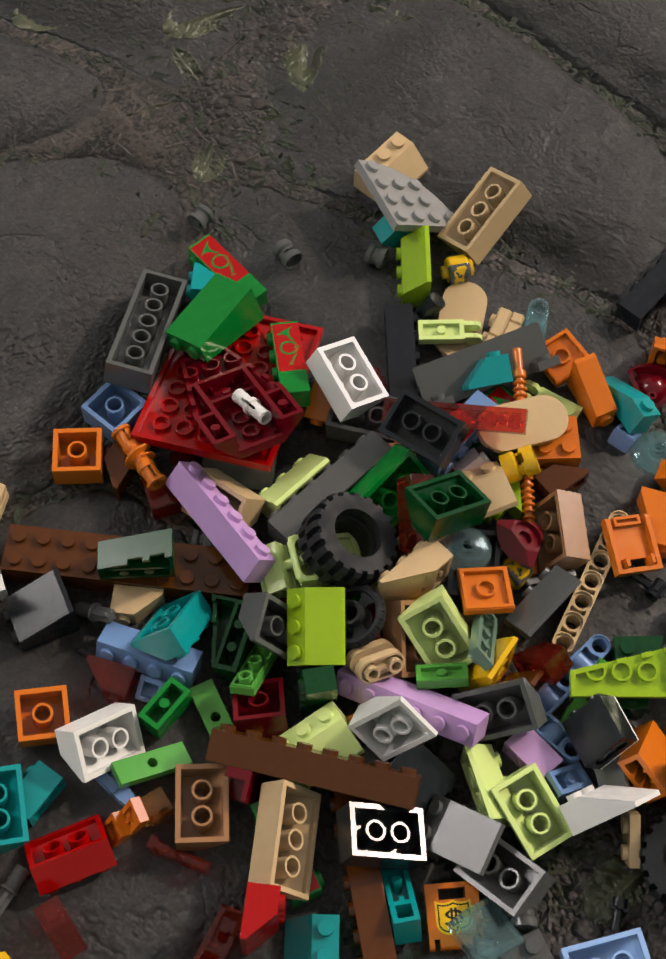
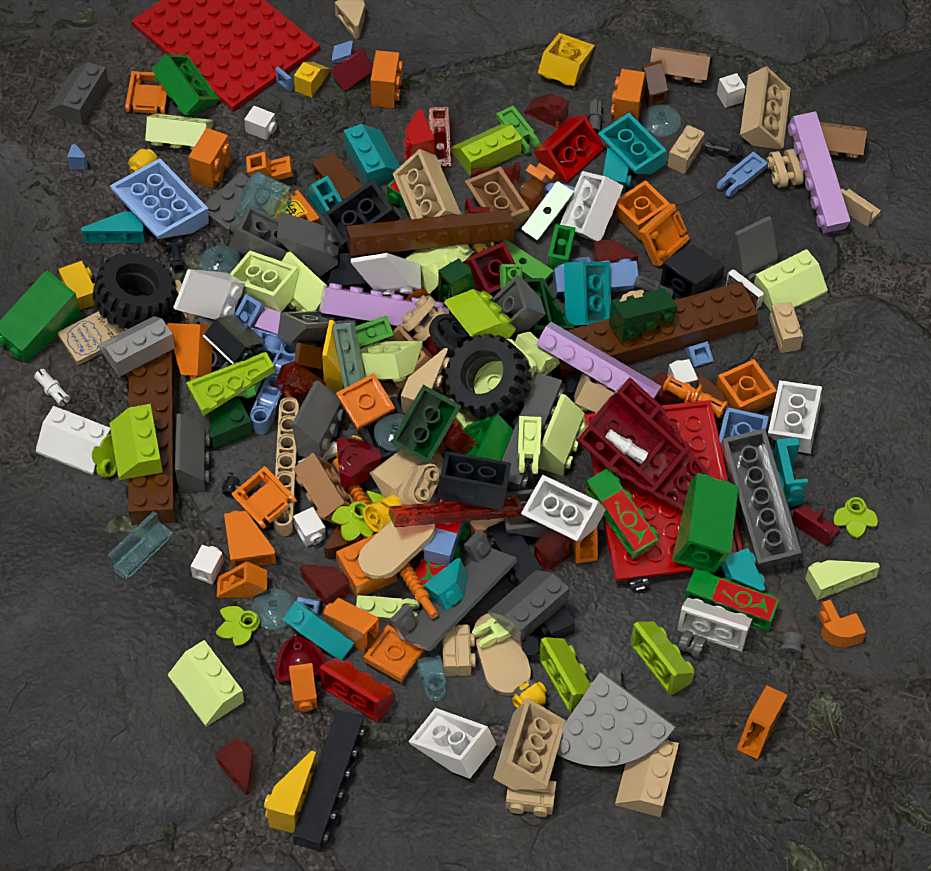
camera: 155 degrees right, 5 degrees down
none -> clear light blue dish [200,245,241,274]
none -> white brick [293,507,326,547]
none -> clear red slope [300,564,350,606]
none -> red slope [320,657,394,723]
none -> lime plate [332,501,374,541]
none -> tan brick [398,464,440,507]
none -> white slope [409,708,497,778]
none -> lime slope [450,124,522,177]
none -> dark grey slope [488,570,569,642]
none -> bright green hinge [496,106,541,154]
none -> yellowish green hinge [518,416,541,474]
none -> lime slope [630,621,694,696]
none -> orange container [638,204,690,266]
none -> white brick [667,359,698,389]
none -> white slope [677,597,752,652]
none -> medium blue slope [685,341,714,367]
none -> orange slope [736,685,787,759]
none -> white slope [768,380,822,454]
none -> teal window [773,437,808,507]
none -> dark red panel [792,504,840,547]
none -> yellowish green slope [805,560,880,600]
none -> orange brick [818,599,866,648]
none -> lime plate [833,497,878,538]

